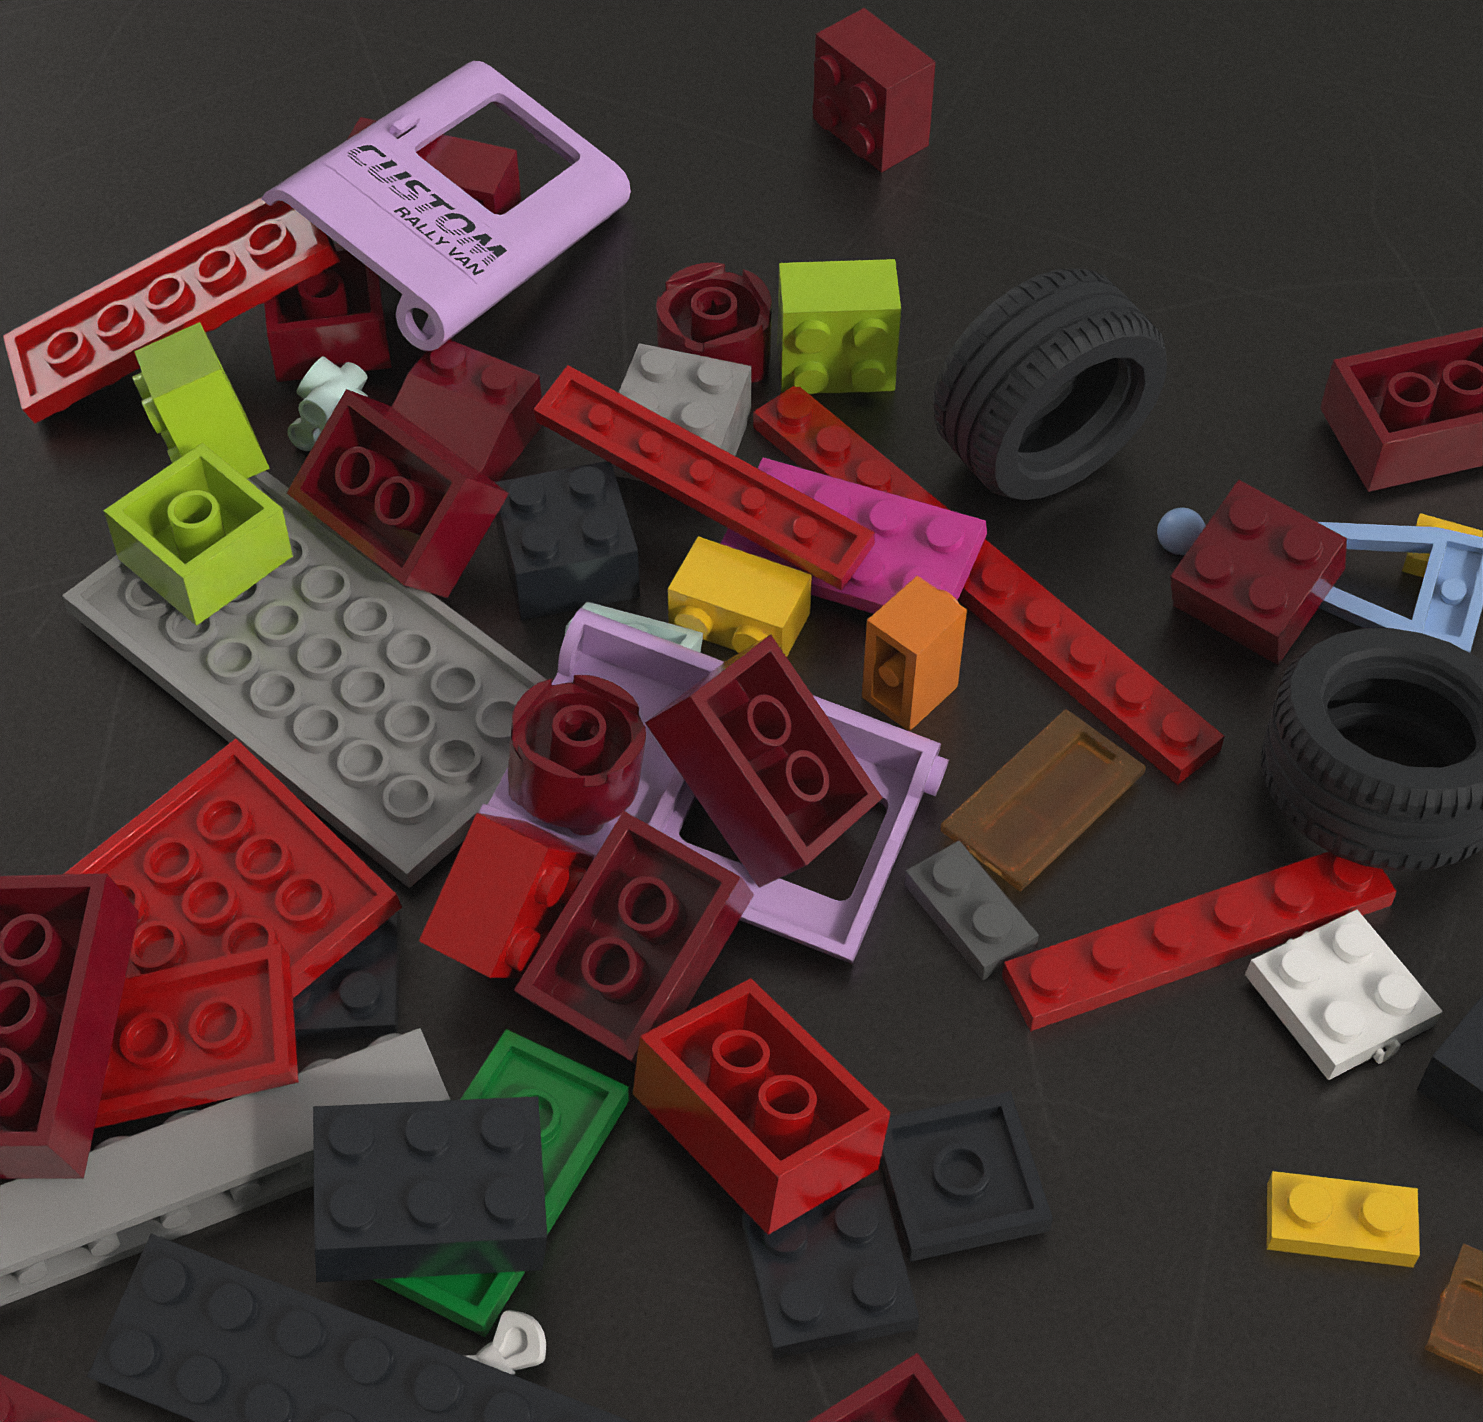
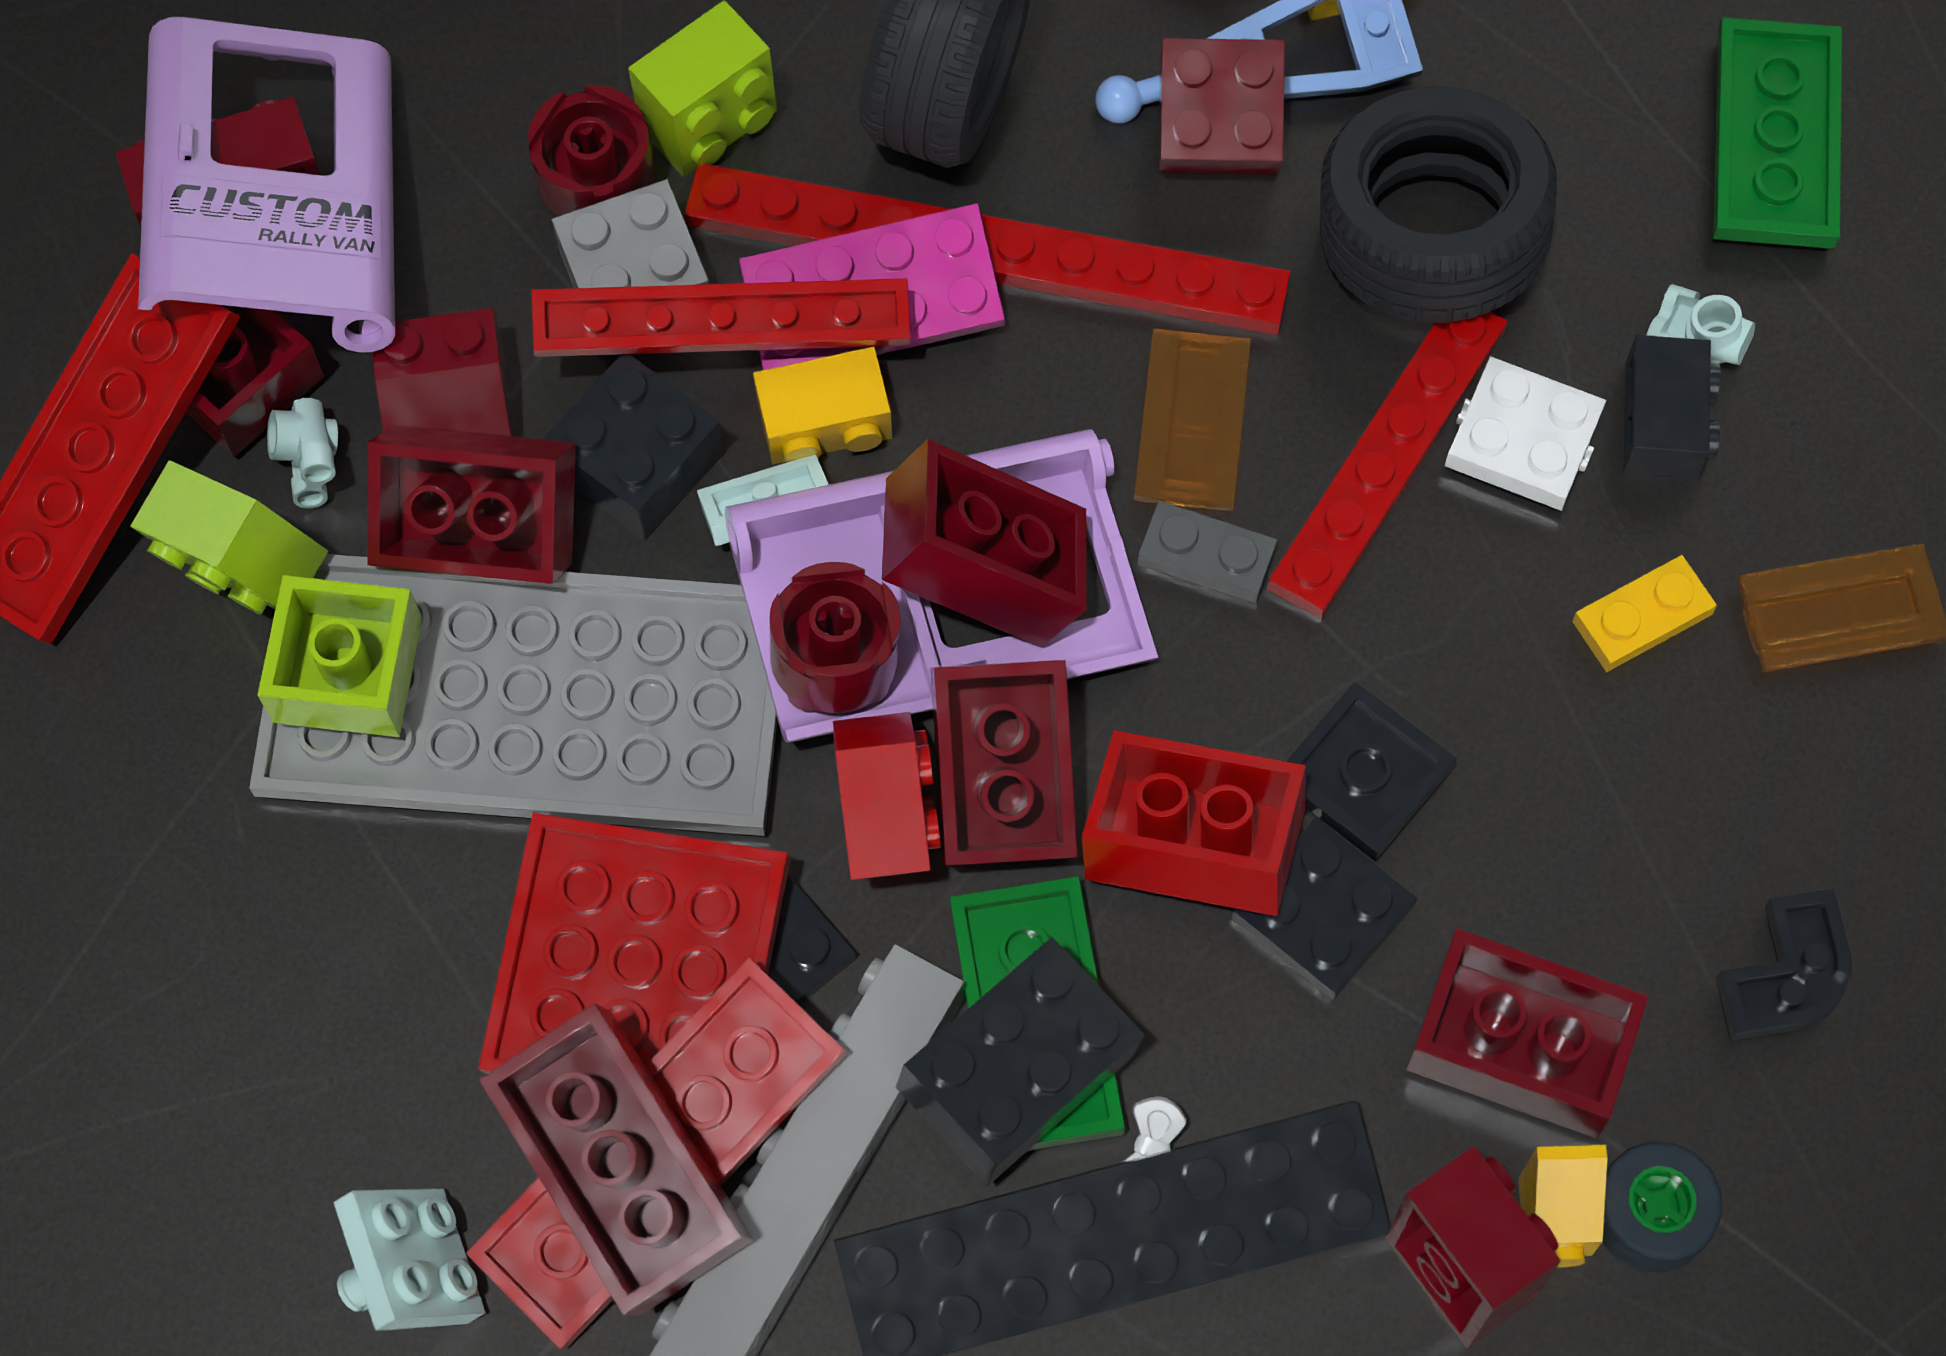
camera: 35 degrees left, 15 degrees up
orange brick [862,575,967,732] -> none

